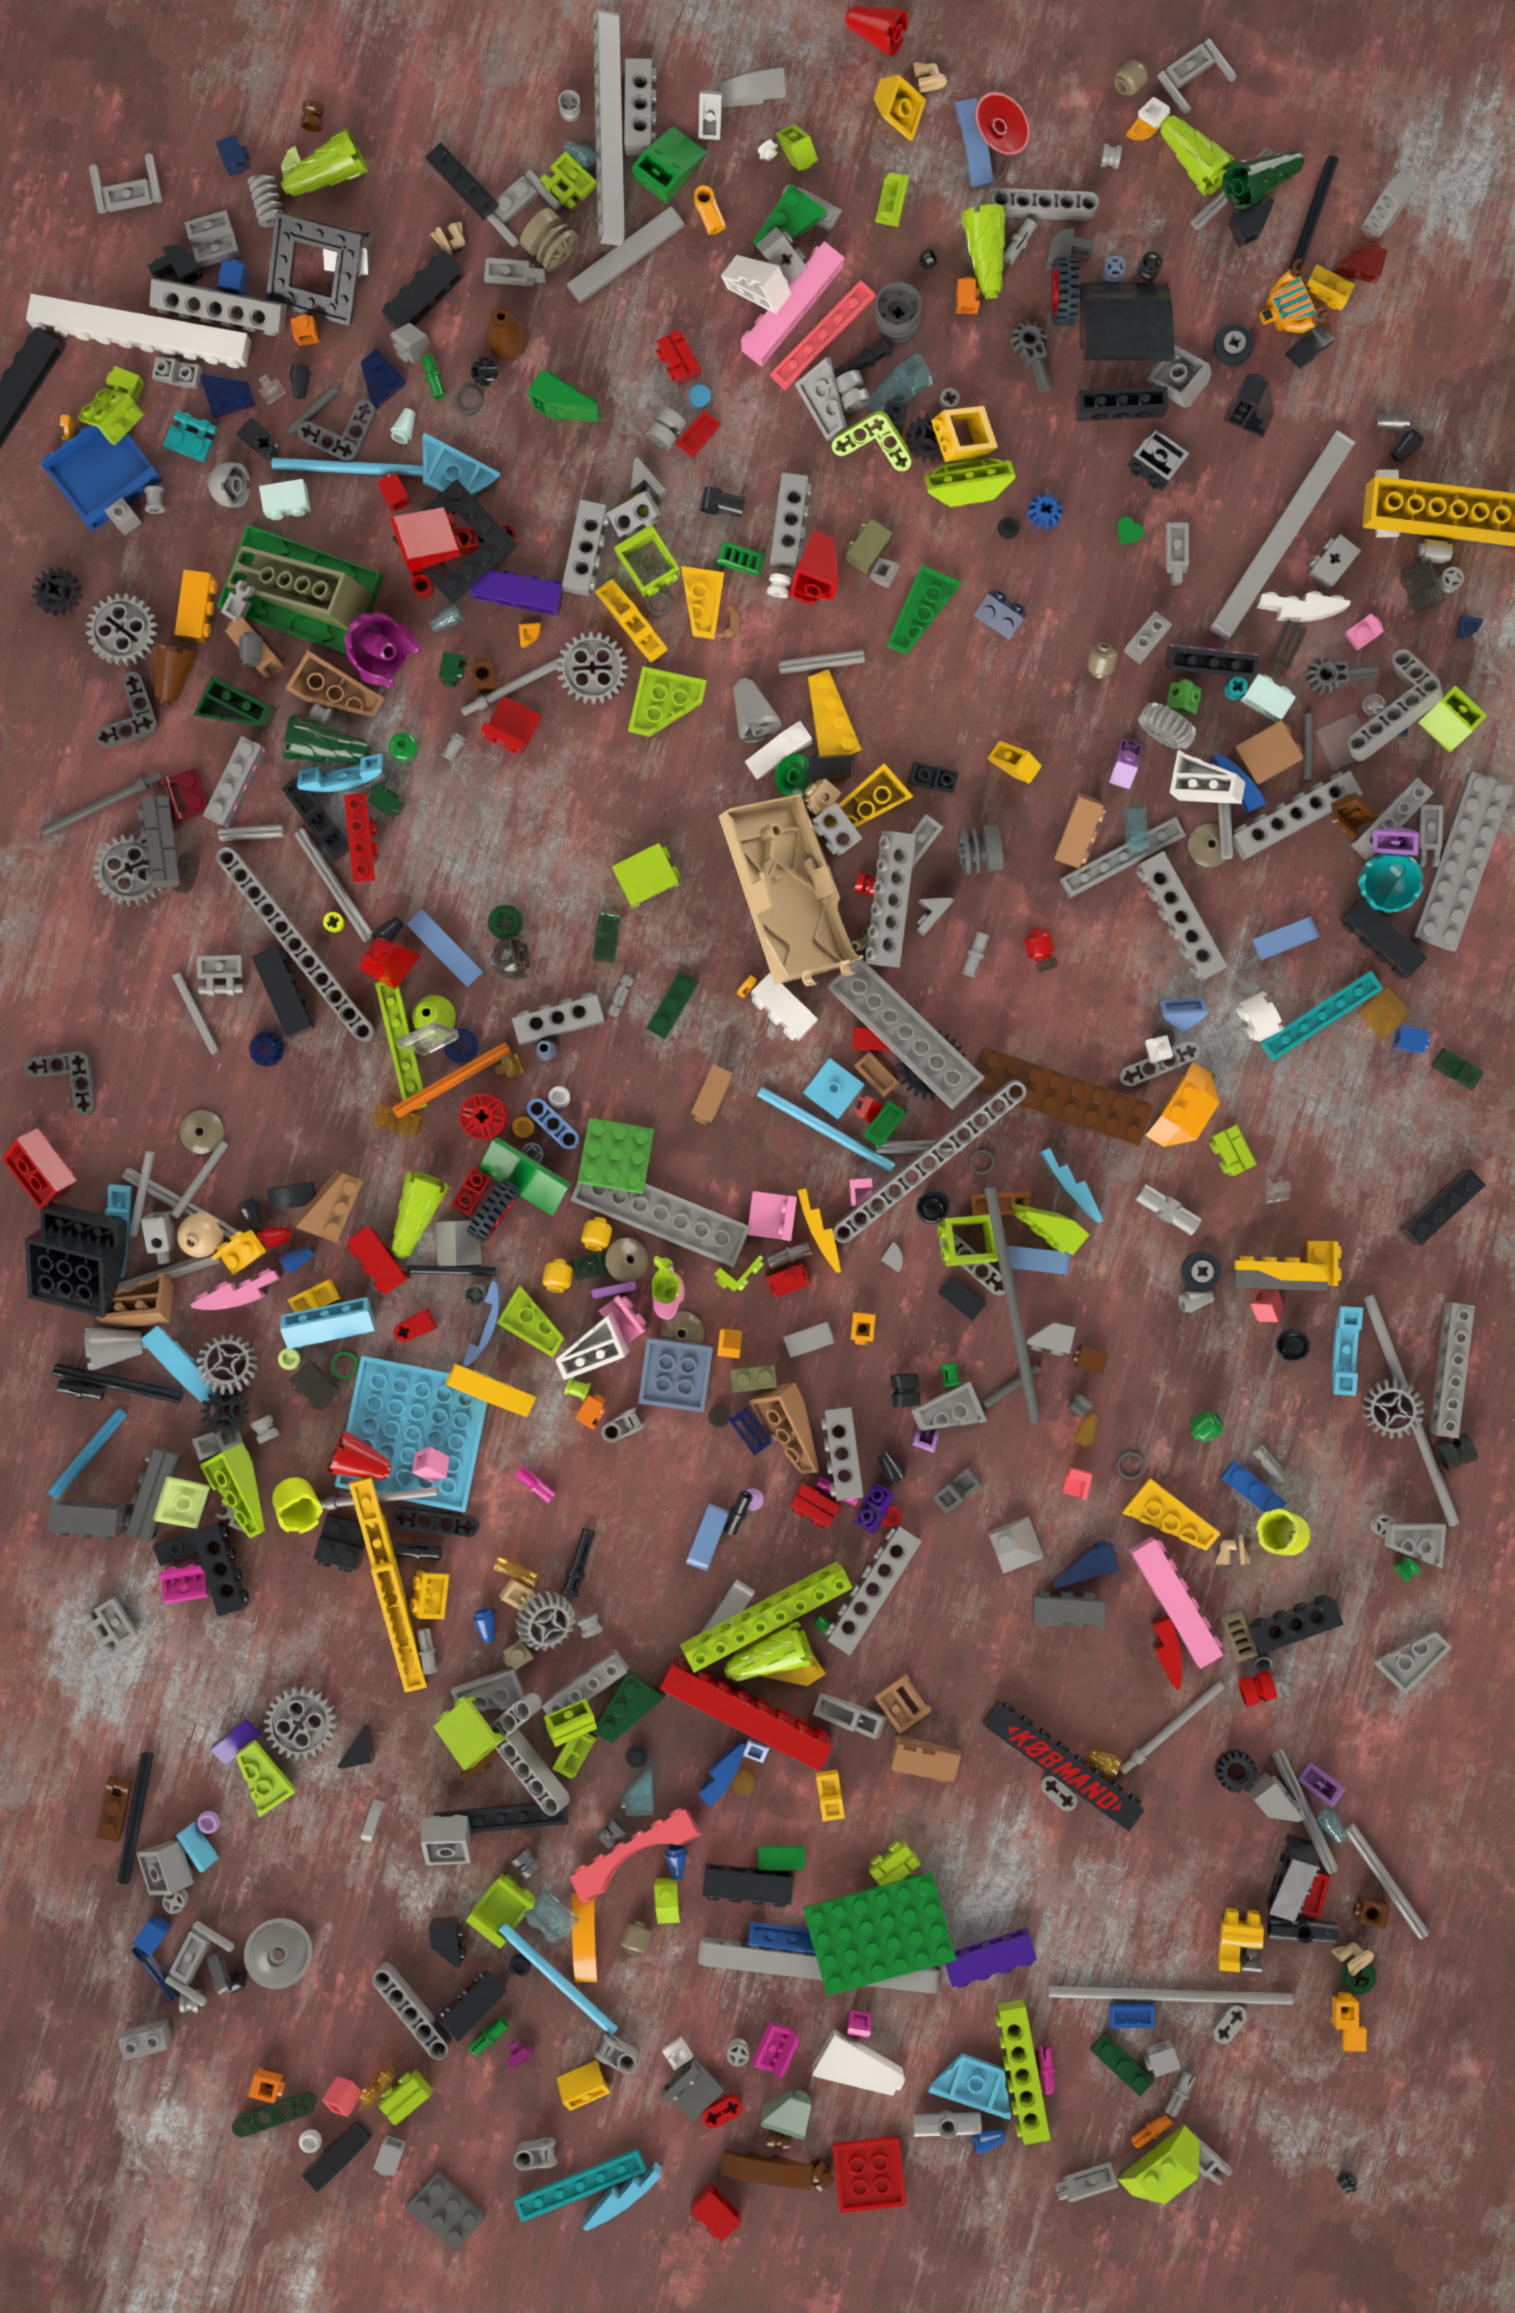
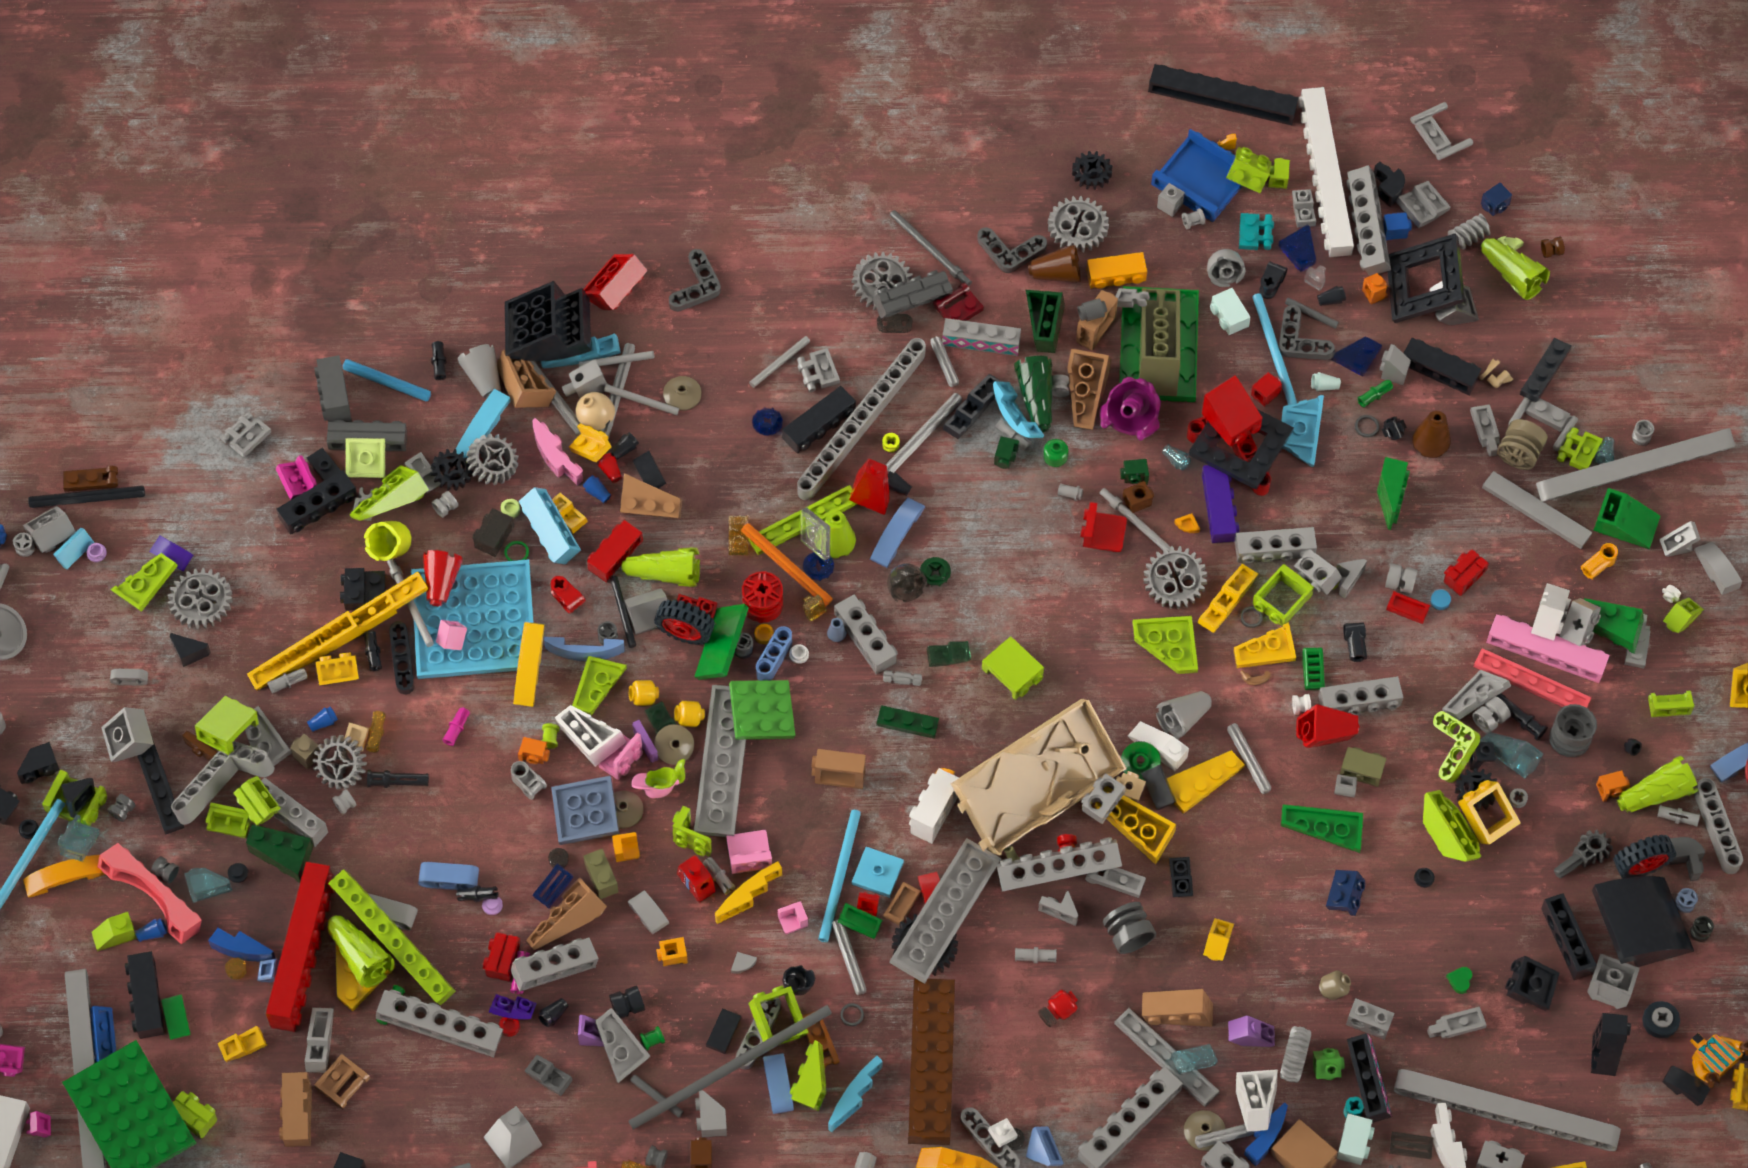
camera: 75 degrees right, 25 degrees down
black axle [52,1364,183,1403] -> none
red bracket [344,793,380,883] -> none
dark tan head [620,1920,652,1956] -> none
light grey brick [624,59,657,156] -> none
light grey beam [834,1080,1026,1243] -> none
blue gear [1026,492,1064,531] -> none
none -> black slope [62,778,96,818]

